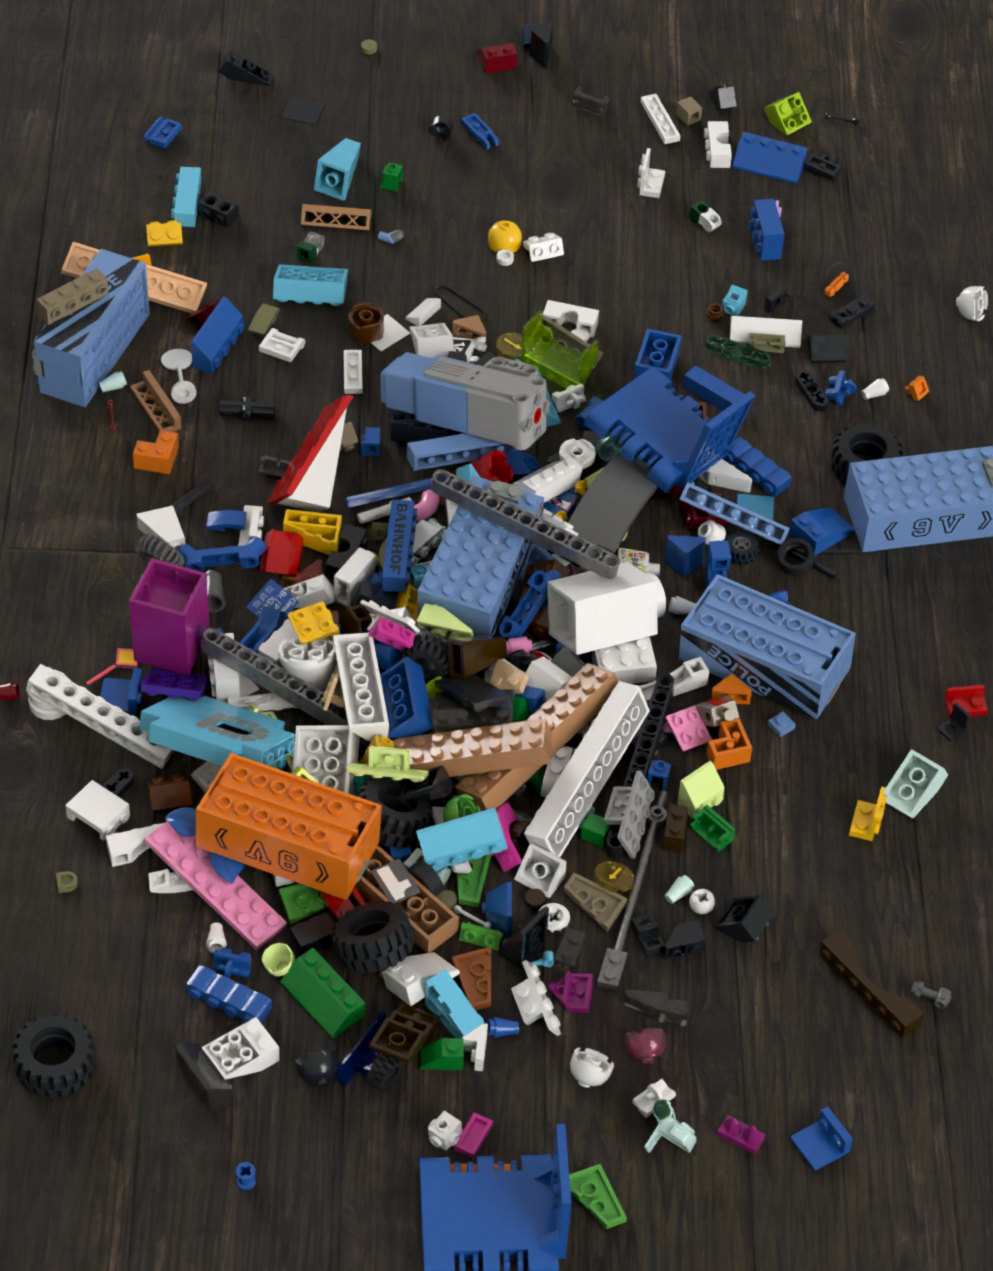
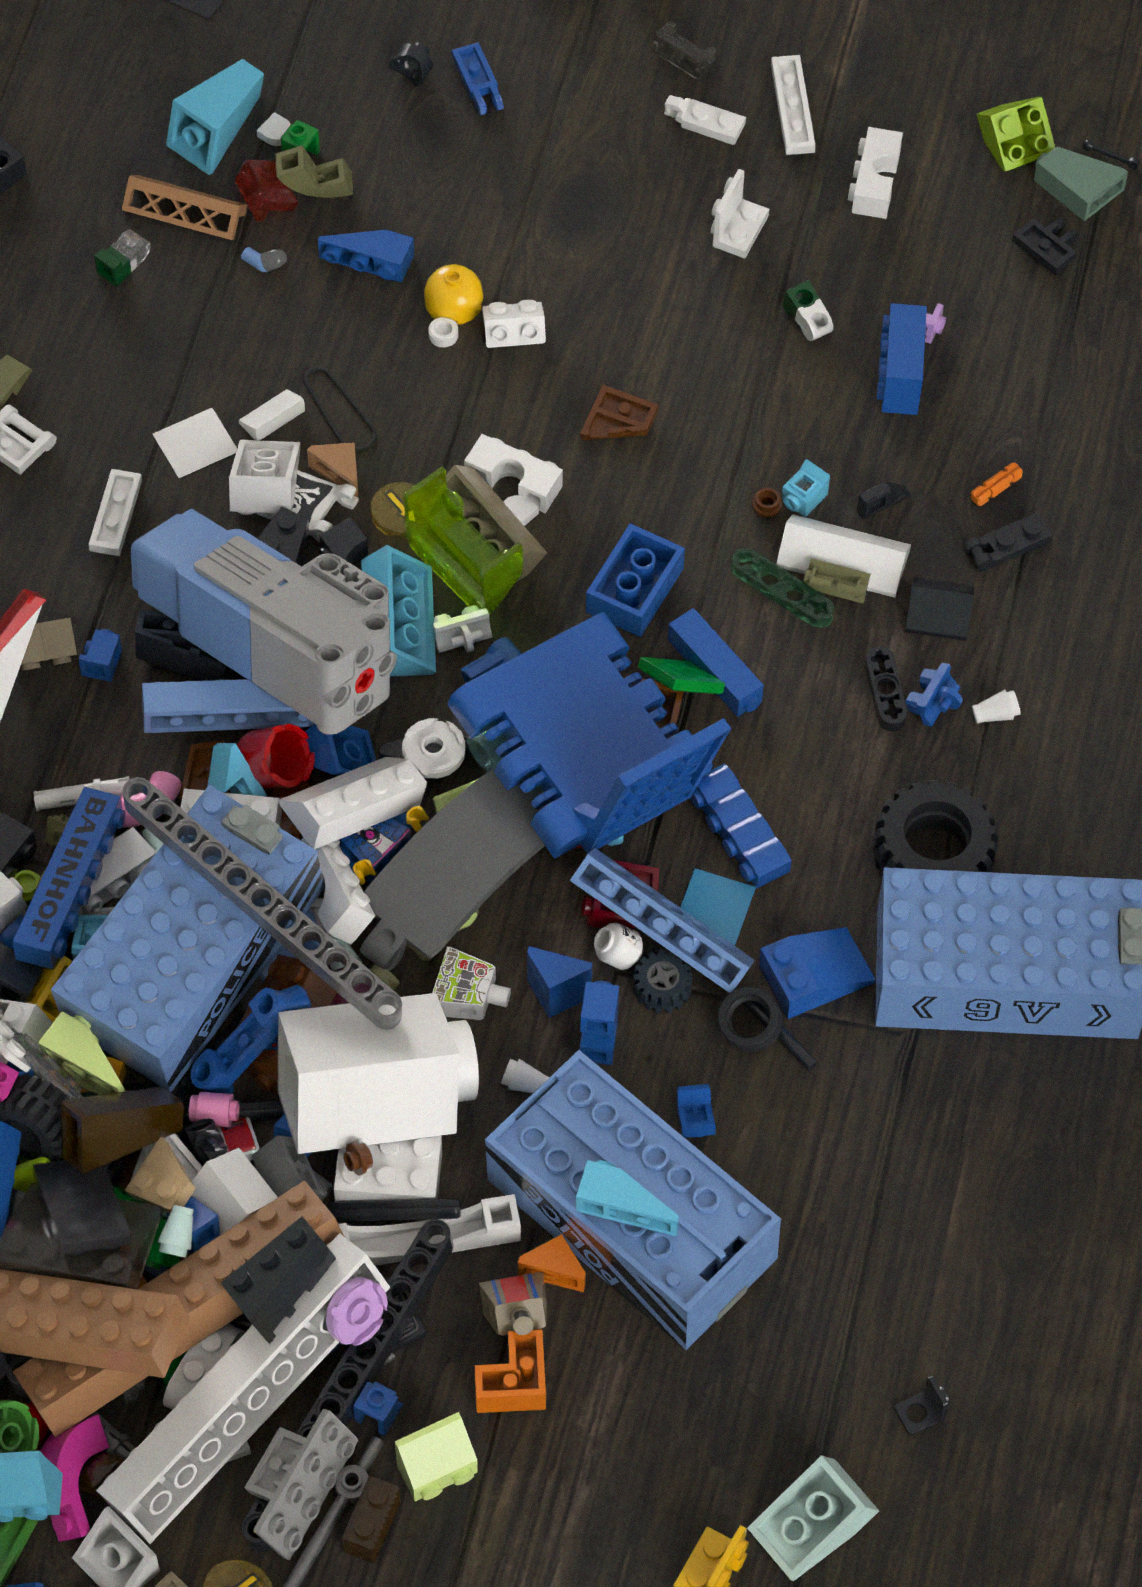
camera: 15 degrees right, 10 degrees up
medium azure slope [273,264,348,306] -> none
blue axle [345,478,432,508] -> none
reddish brown brick [348,302,384,344] -> none
green brick [580,812,611,847] -> none
bright pink hinge [663,706,712,752] -> none
dark tan brick [676,96,702,126] -> none
green hinge [690,804,735,852] -> none
white slope [698,459,752,493] -> none
slope [709,84,736,110] -> none
blue slope [732,132,808,184] -> none
medium blue plate [767,712,795,737] -> none
orange tile [905,376,929,401] -> none
red bracket [944,685,988,718] -> none
none -> light aqua cone [158,1205,194,1258]
none -> black wedge [221,1216,336,1345]
none -> clear red bracket [235,160,298,221]
none -> white tile [257,112,291,146]
none -> olive brick [275,146,353,198]
none -> blue slope [318,230,414,283]
none -> lavender tile [326,1277,388,1346]
none -> black axle [330,1199,462,1221]
none -> reddish brown plate [343,1142,373,1176]
none -> medium azure slope [576,1160,679,1236]
none -> reddish brown wing [580,385,659,440]
none -> green tile [638,657,725,694]
none -> white hinge [664,95,746,145]
none -> sand green slope [1034,146,1128,221]

